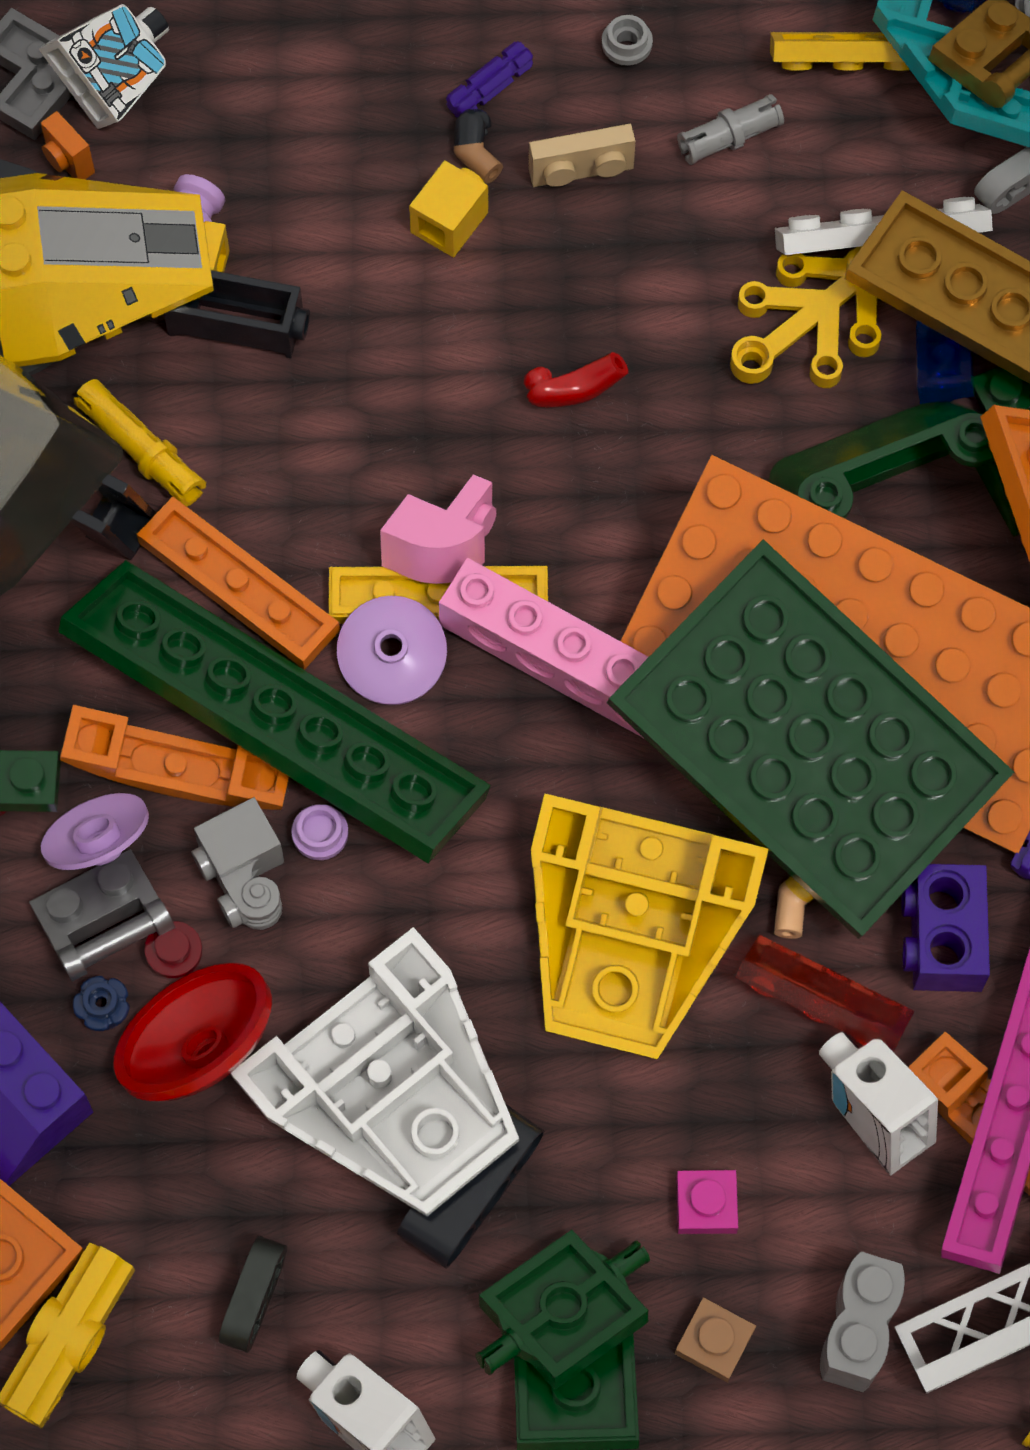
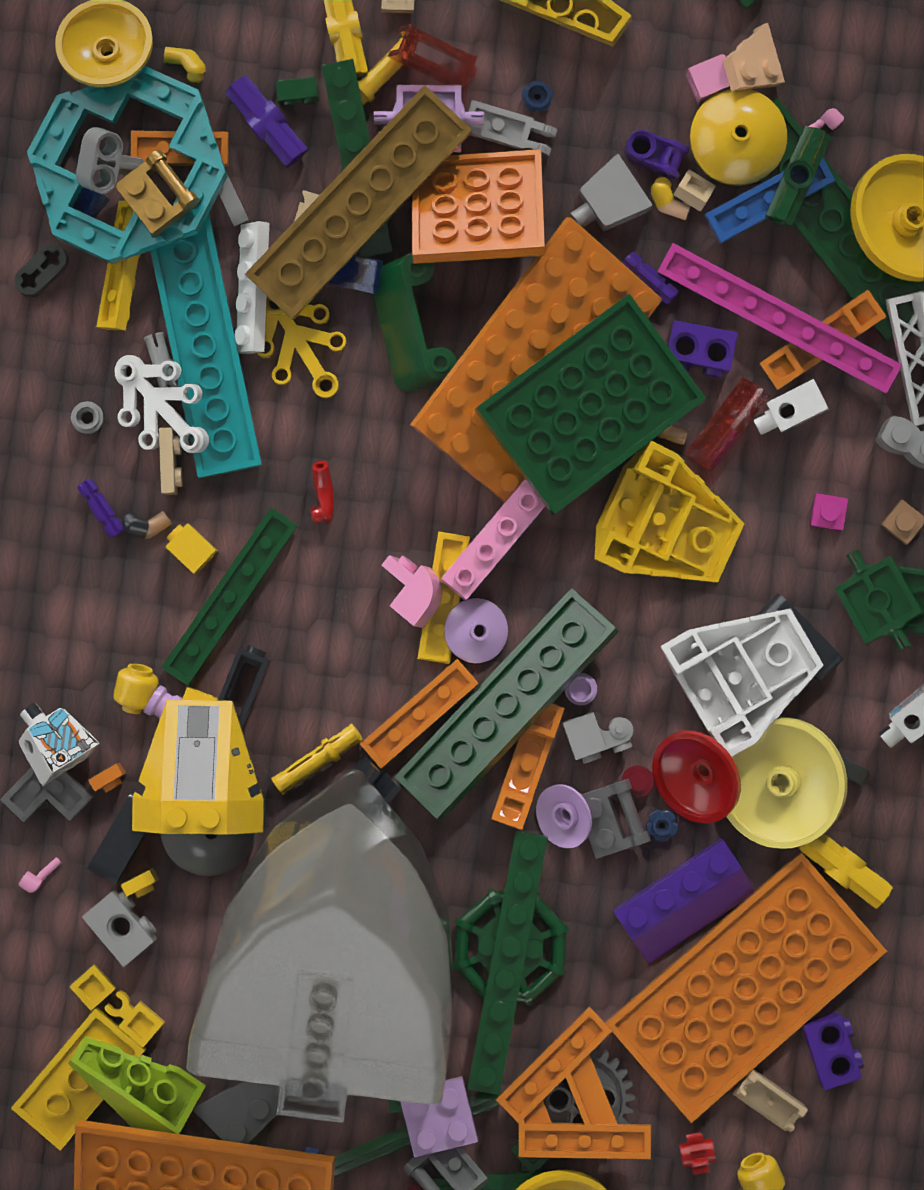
camera: 80 degrees left, 20 degrees up
none -> yellow head [113,664,159,714]
none -> white plant [115,355,209,453]
none -> teal plate [150,213,262,479]
none -> dark green plate [161,507,298,686]
none -> light yellow dish [727,717,847,849]

